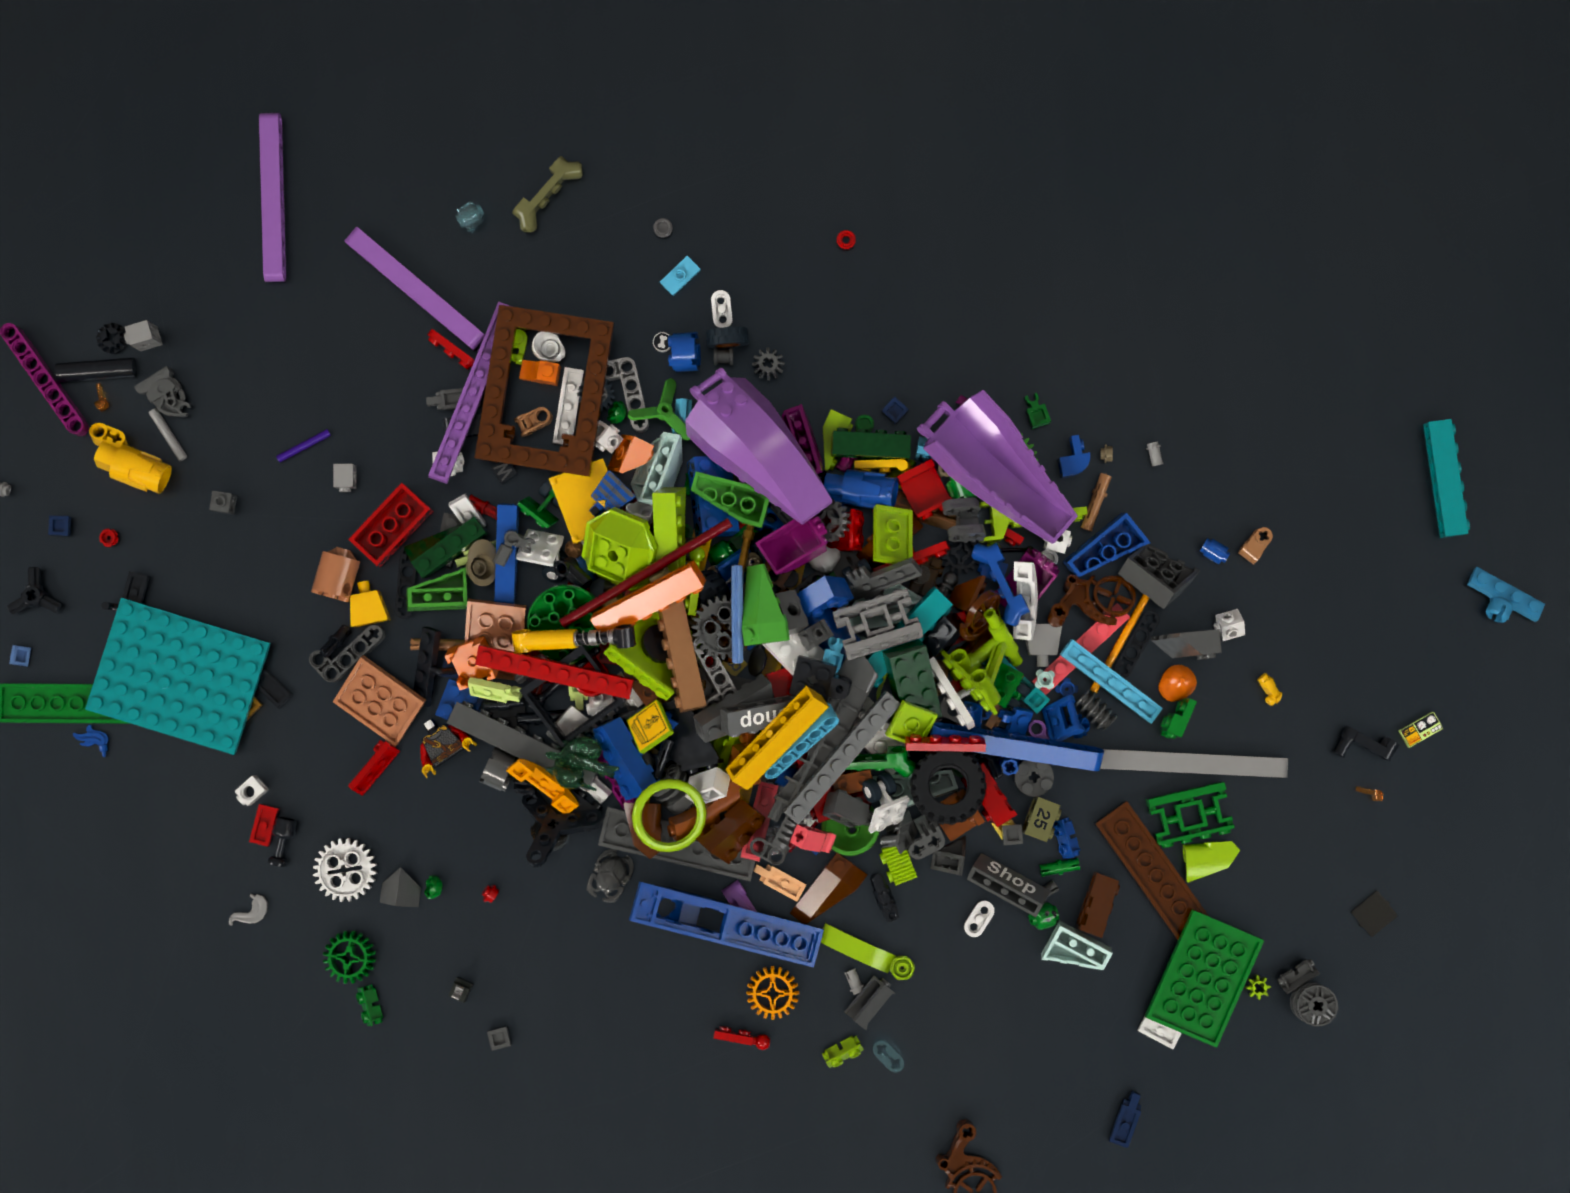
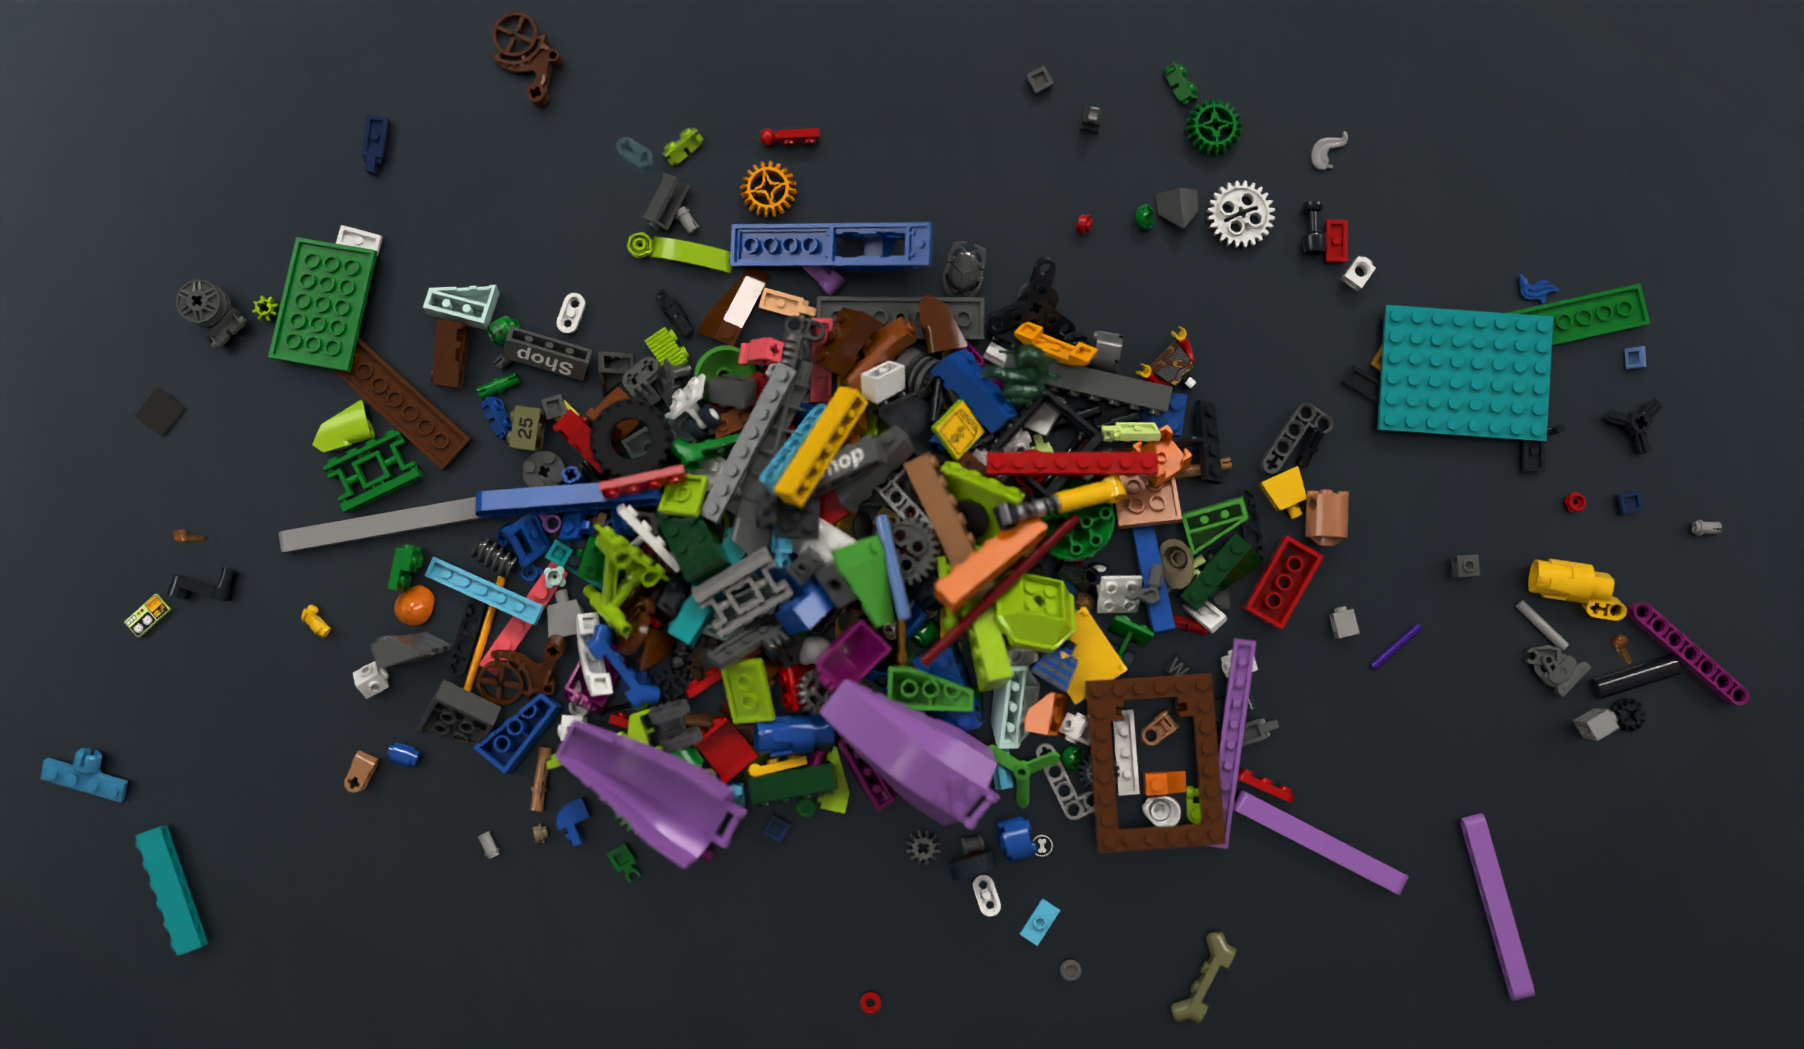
camera: 165 degrees right, 0 degrees up
nougat plate [333,655,426,747] -> none
red hinge [348,740,400,796] -> none
clear light blue head [455,201,484,230] -> none
lime wedge [632,779,707,852] -> none

